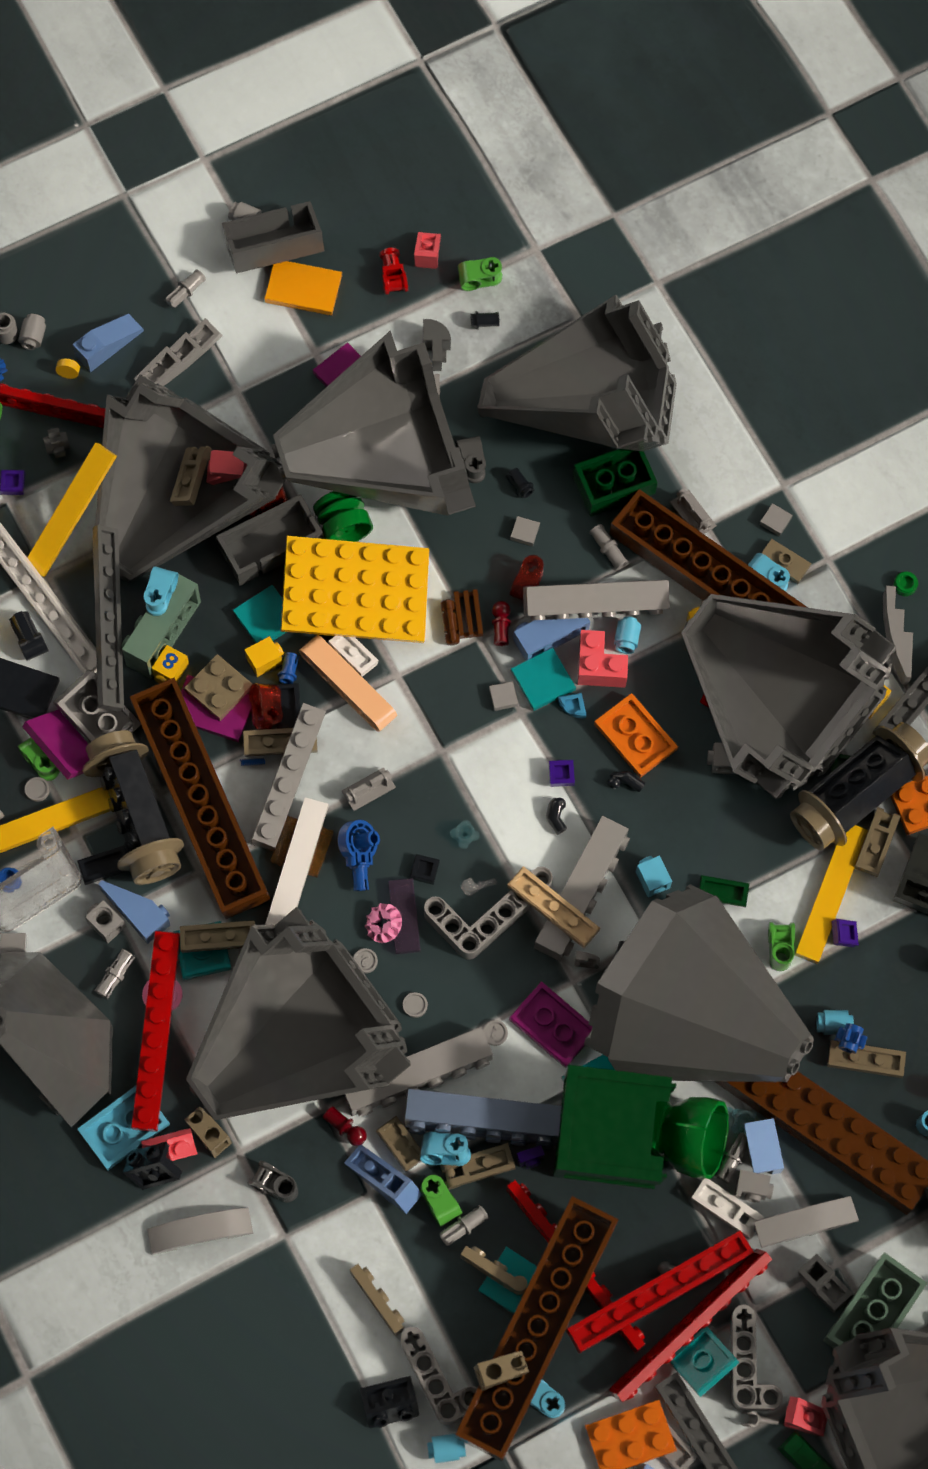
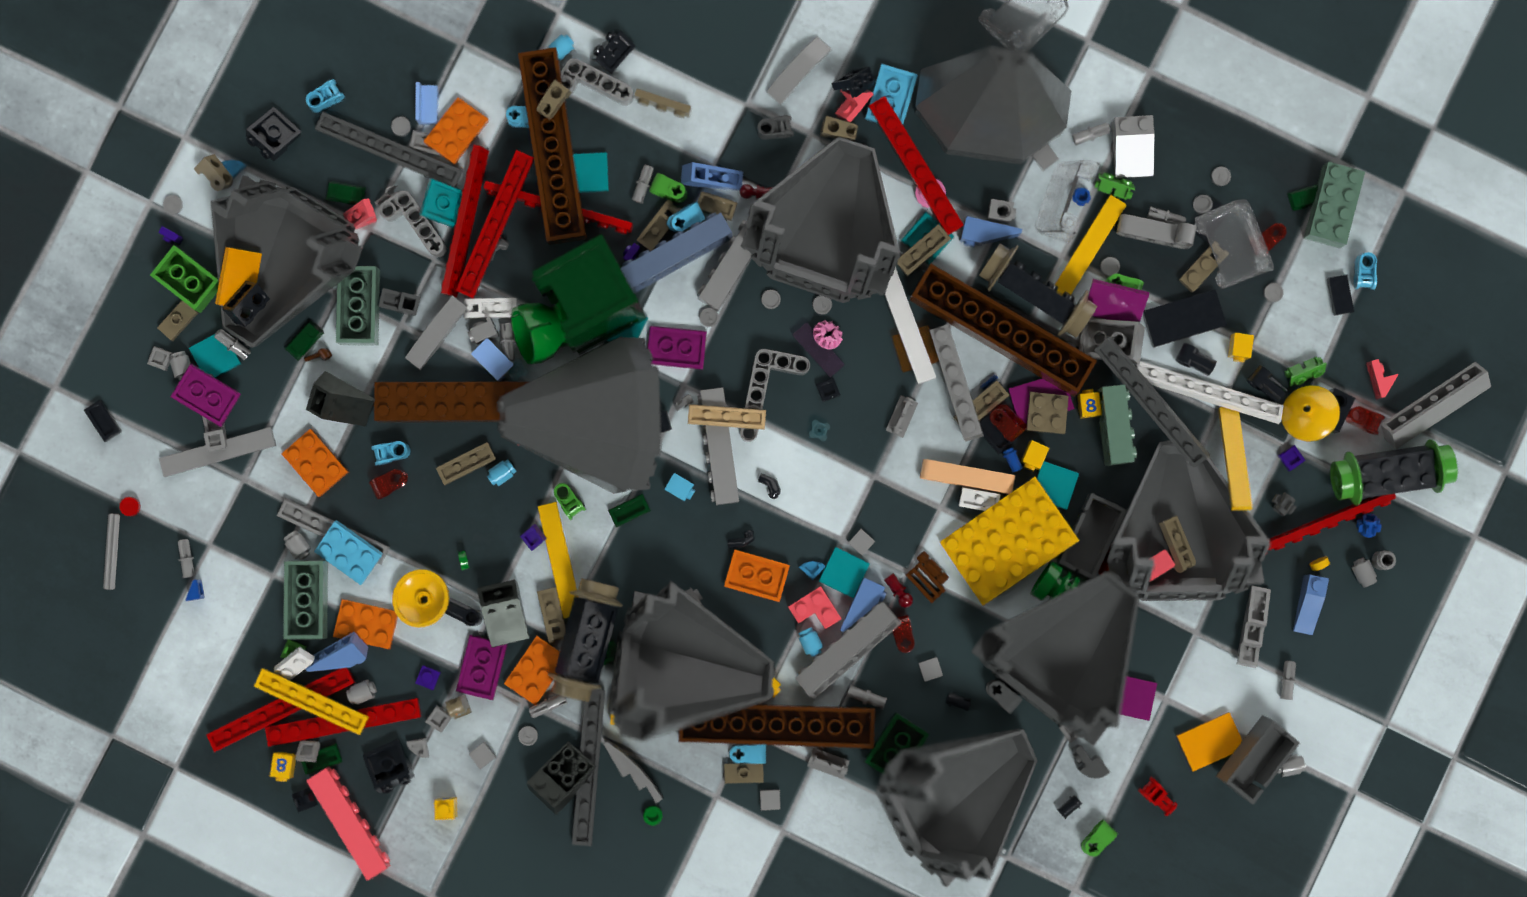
camera: 145 degrees right, 15 degrees up
black tile [77,845,127,885] -> none
light grey pin [94,949,135,999] -> none
medium azure piece [143,566,179,616] -> none
blue pin [338,820,380,891] -> none
coral slope [414,232,441,269] -> none
dark tan plate [460,1246,527,1295] -> none
clear hand [461,878,497,896] -> none
dark purple plate [549,760,575,787] -> none
blue gear [835,1023,868,1054] -> none

